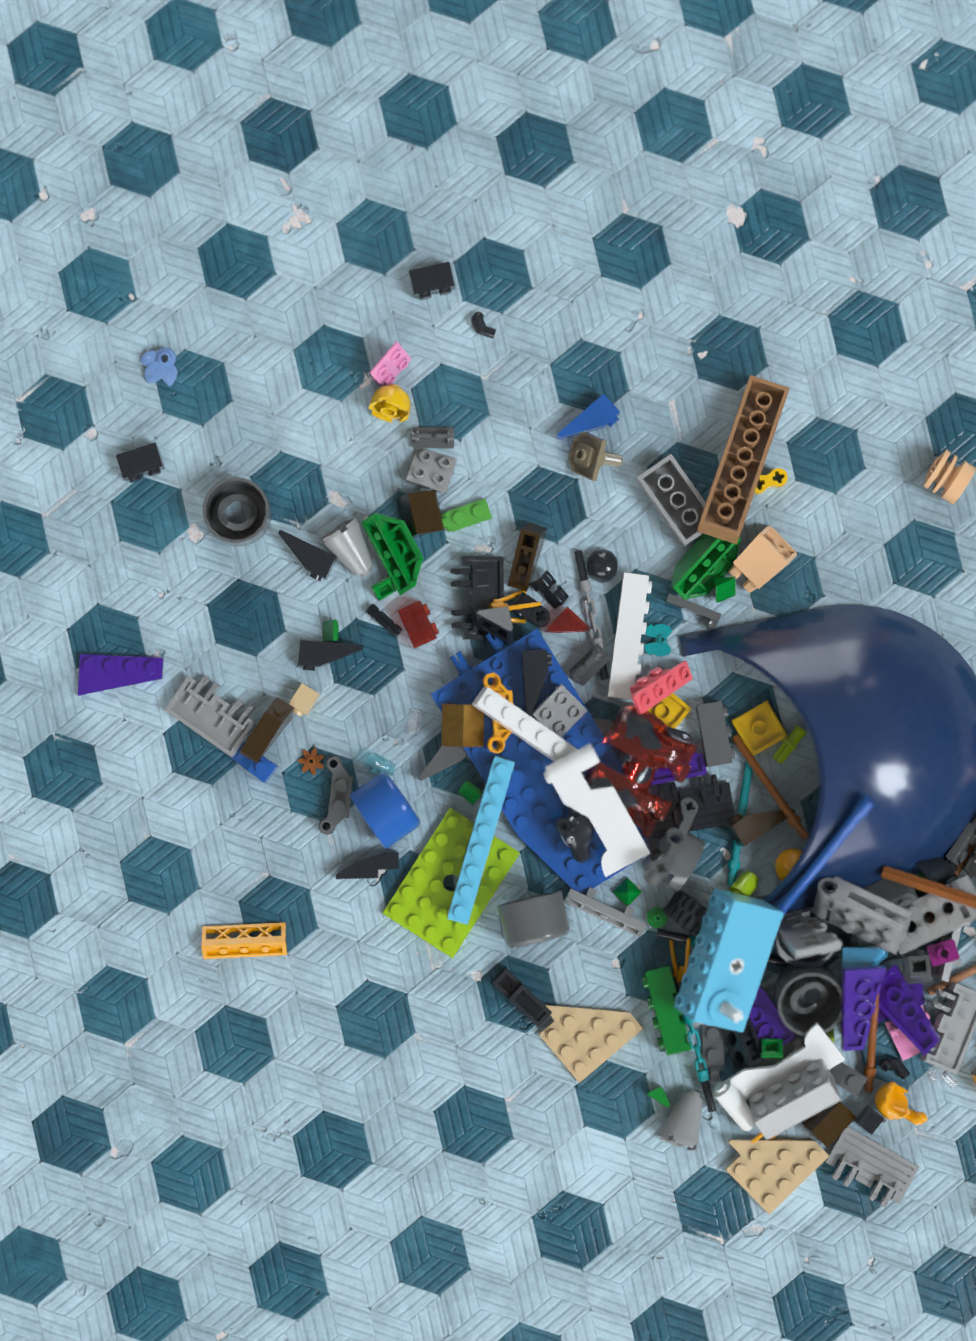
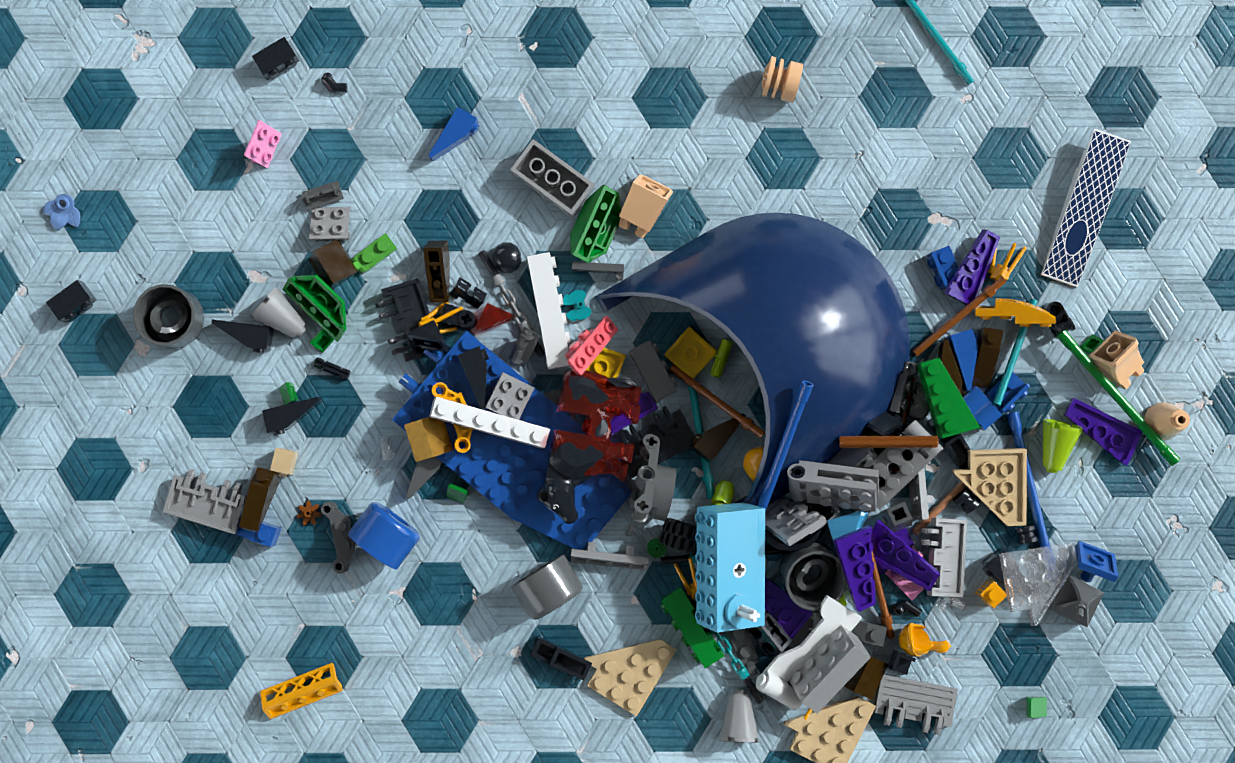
camera: 25 degrees left, 0 degrees up
dark purple wing [78,654,164,696] -> none
black slope [336,852,399,879] -> none
clear light blue cone [364,752,396,776] -> none
yellow cylinder [368,384,411,422] -> none
lime plate [383,808,520,958] -> none
clear red brick [397,601,439,649] -> none
medium azure brick [447,755,515,925] -> none
white door [543,744,650,877] -> none
dark tan piece [568,432,623,481] -> none
green slope [613,877,642,906] -> none
green slope [646,1085,671,1107] -> none
medium nougat brick [697,375,790,545] -> none
green slope [714,576,736,603] -> none
yellow axle [754,468,788,495] -> none
green slope [761,1039,783,1058] -> none
magenta bracket [925,939,959,967] -> none

